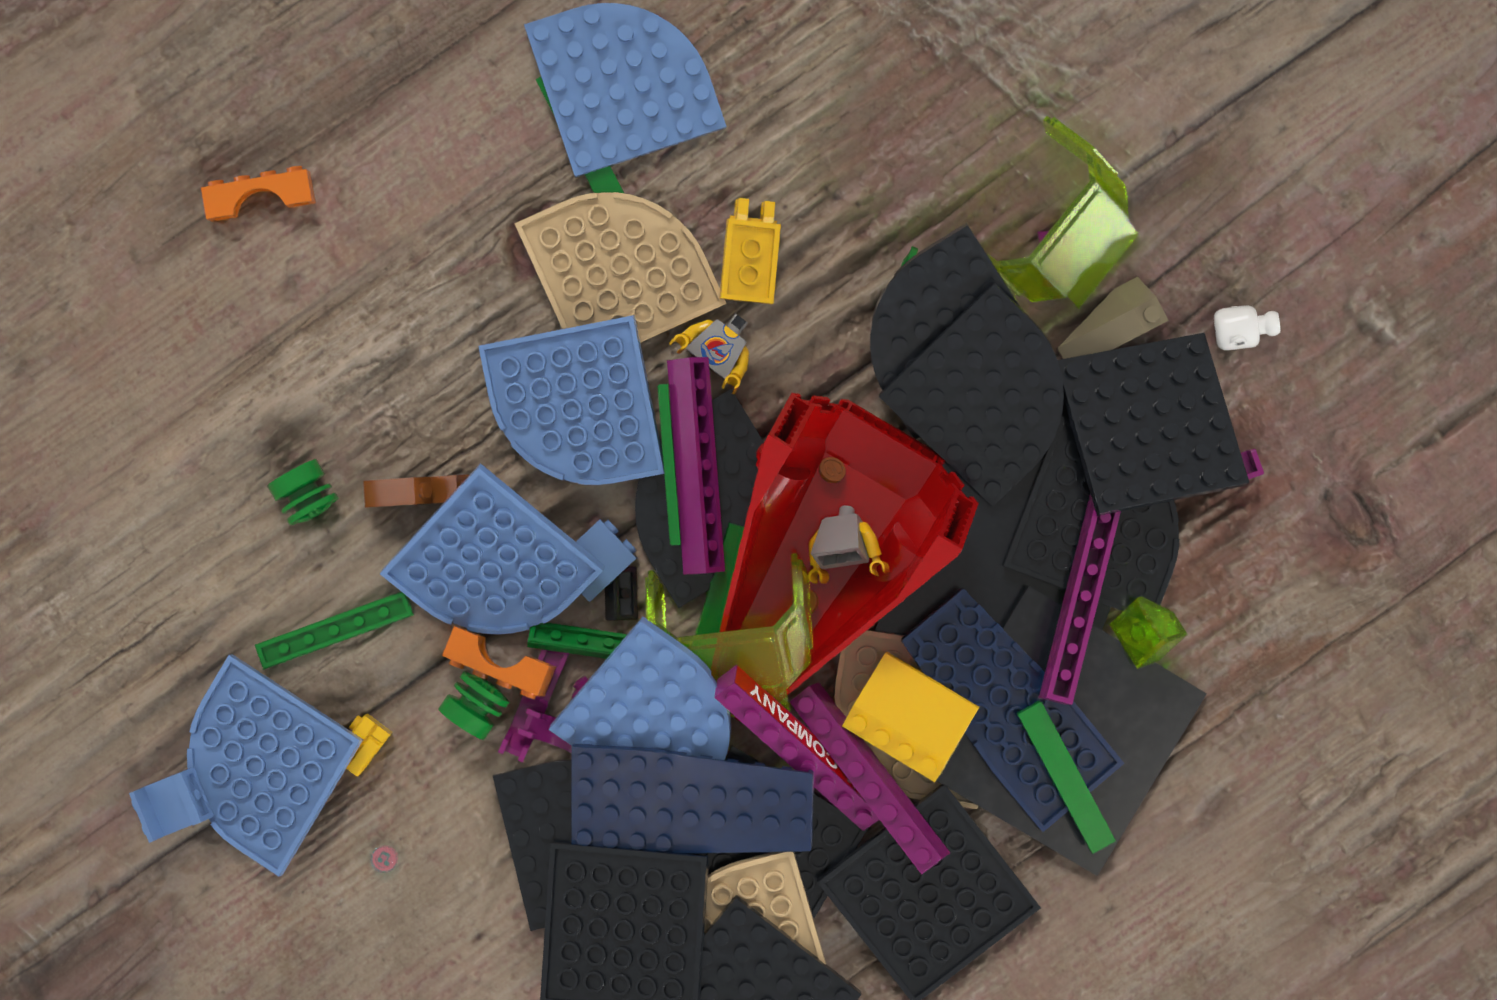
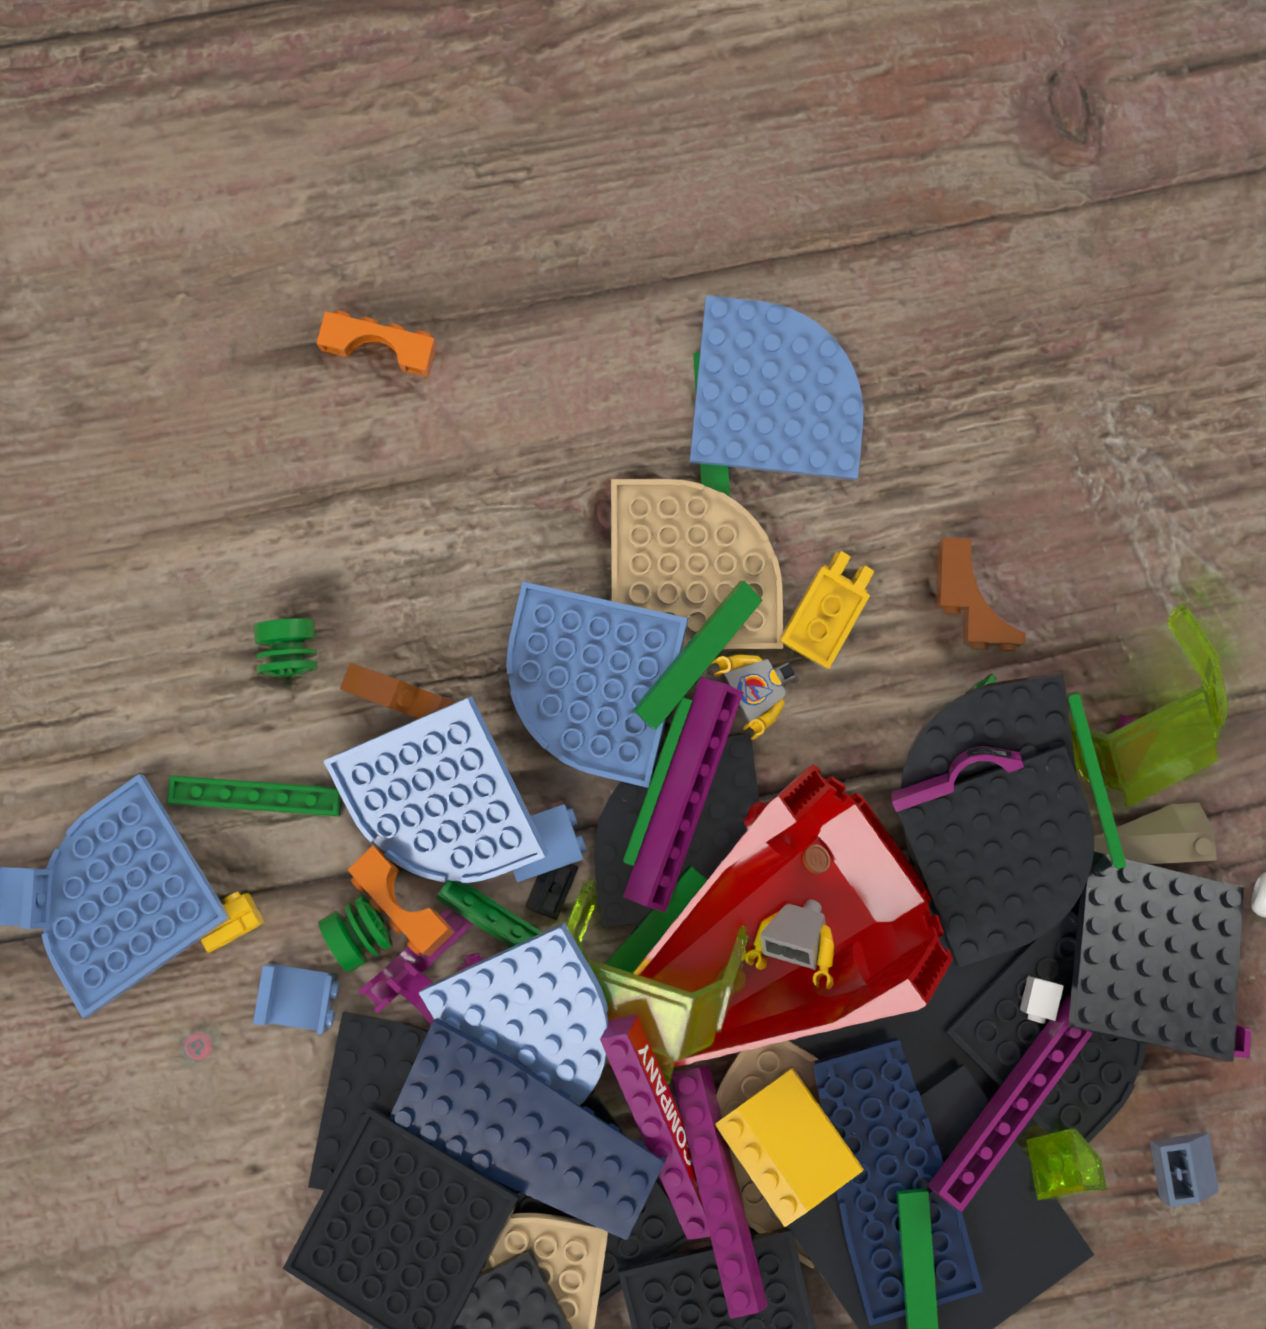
camera: 25 degrees right, 5 degrees down
none -> medium blue panel [253,963,340,1035]
none -> green tile [633,581,763,730]
none -> magenta piece [892,746,1024,812]
none -> dark orange arch [936,537,1026,651]
none -> white brick [1020,976,1063,1024]
none -> green tile [1066,691,1127,869]
none -> sand blue slope [1150,1132,1219,1207]

